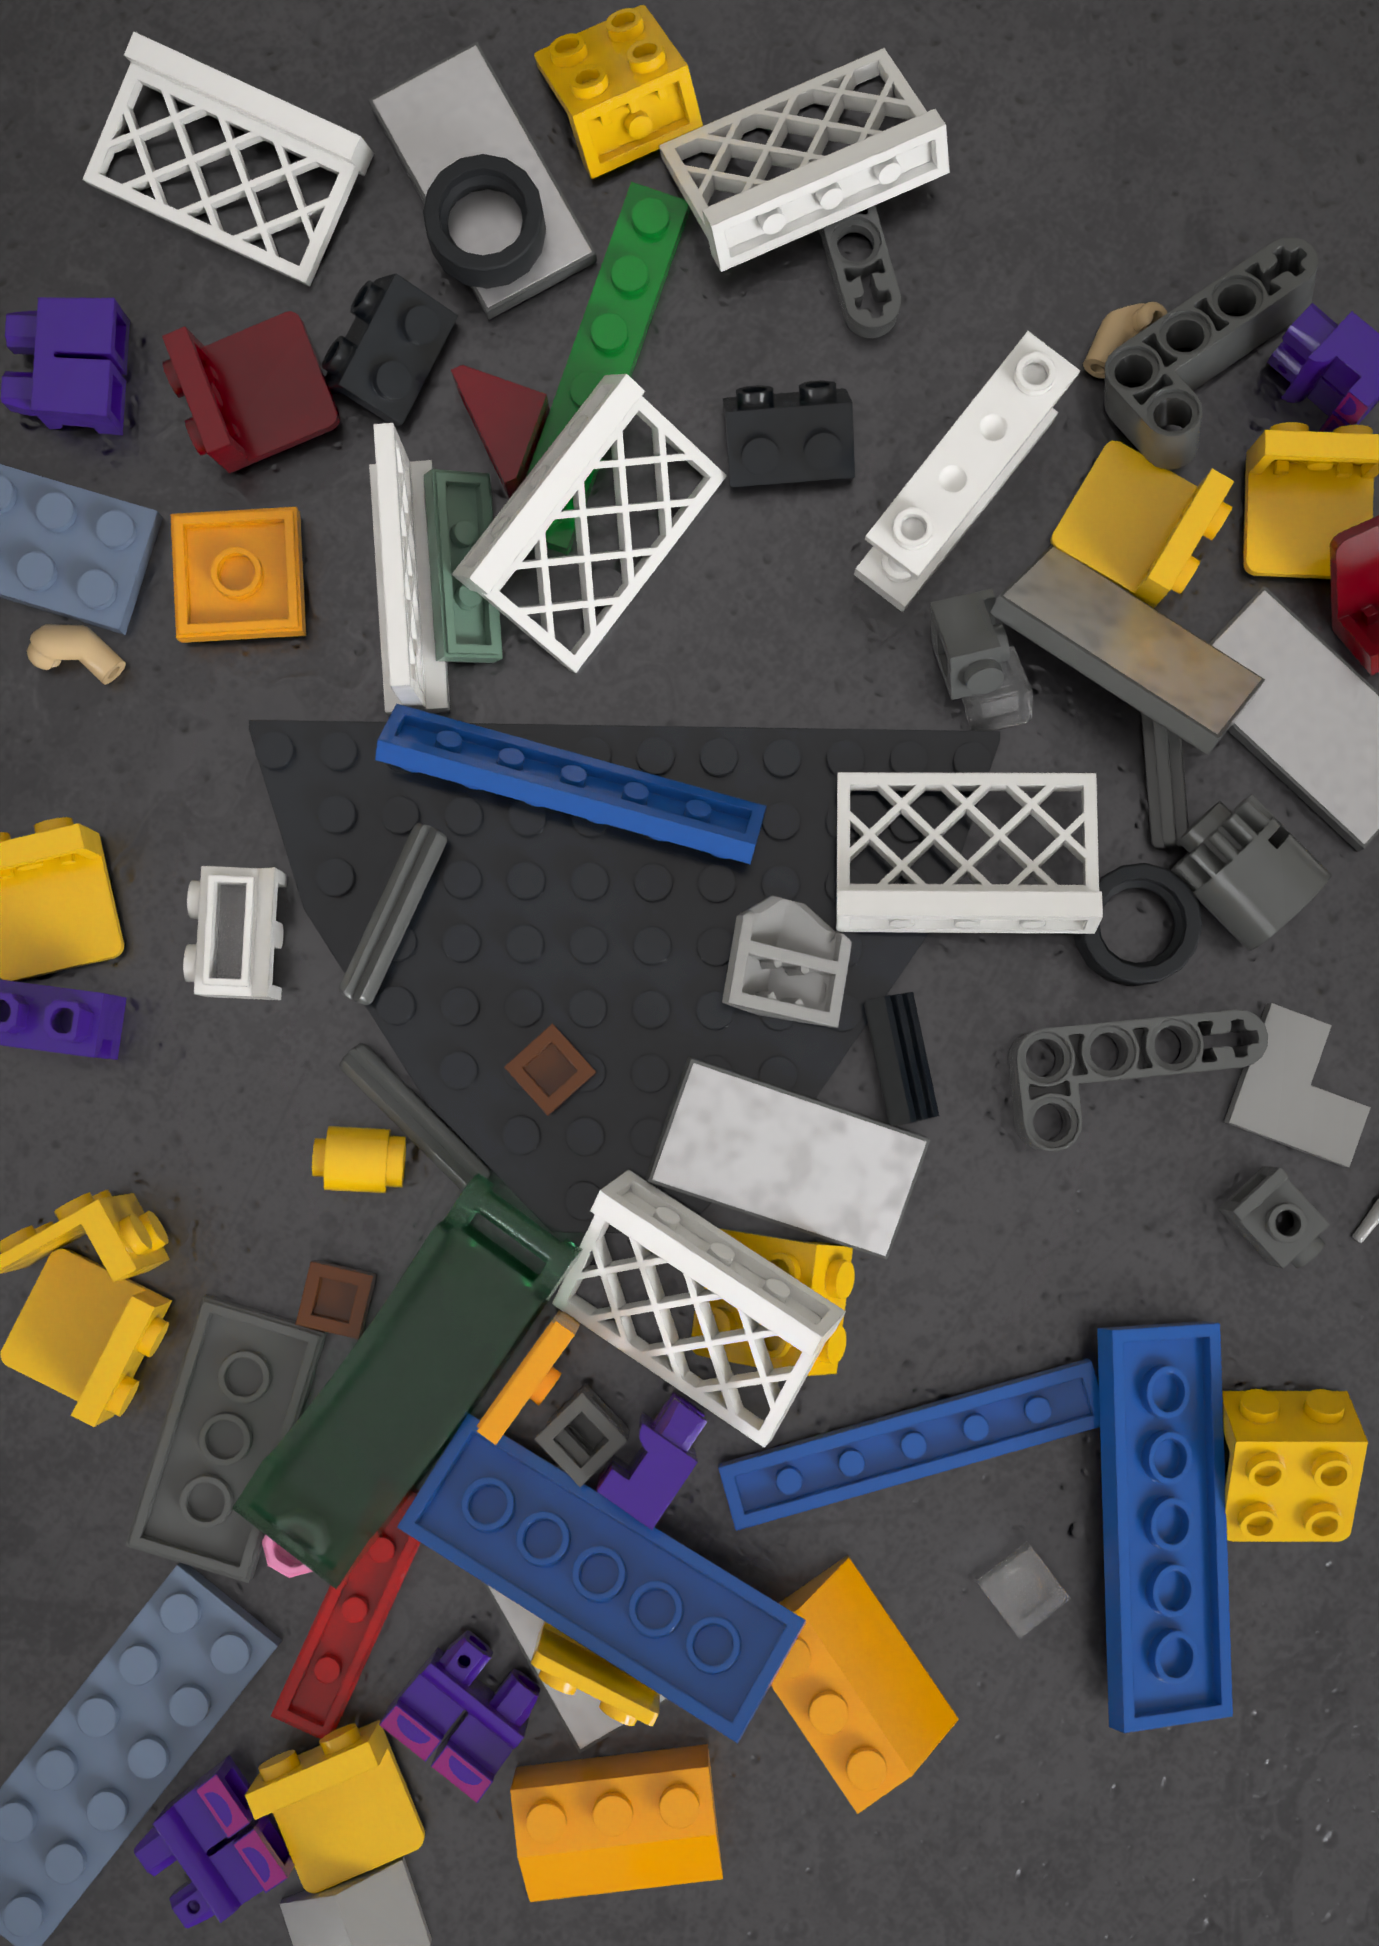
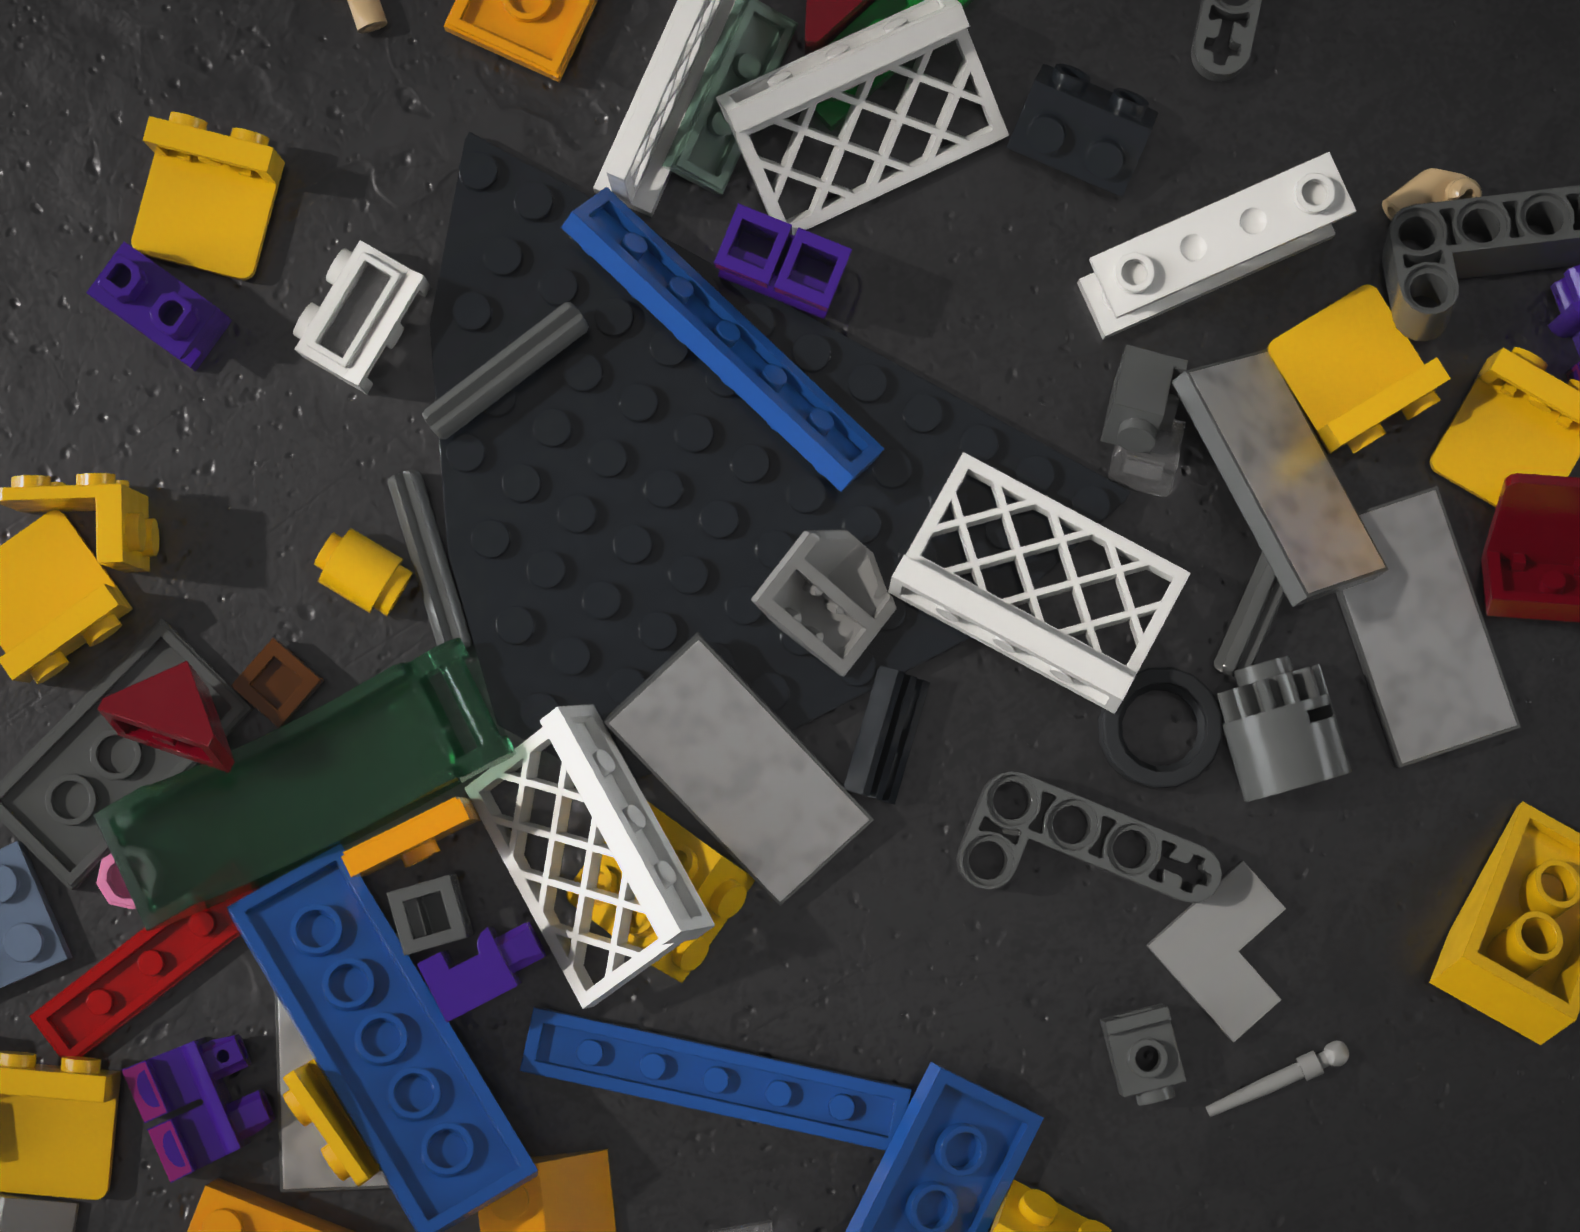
camera: 30 degrees right, 0 degrees up
reddish brown plate [504,1023,597,1116] -> none
none -> dark red slope [97,661,235,773]
none -> dark purple hips [714,203,852,319]

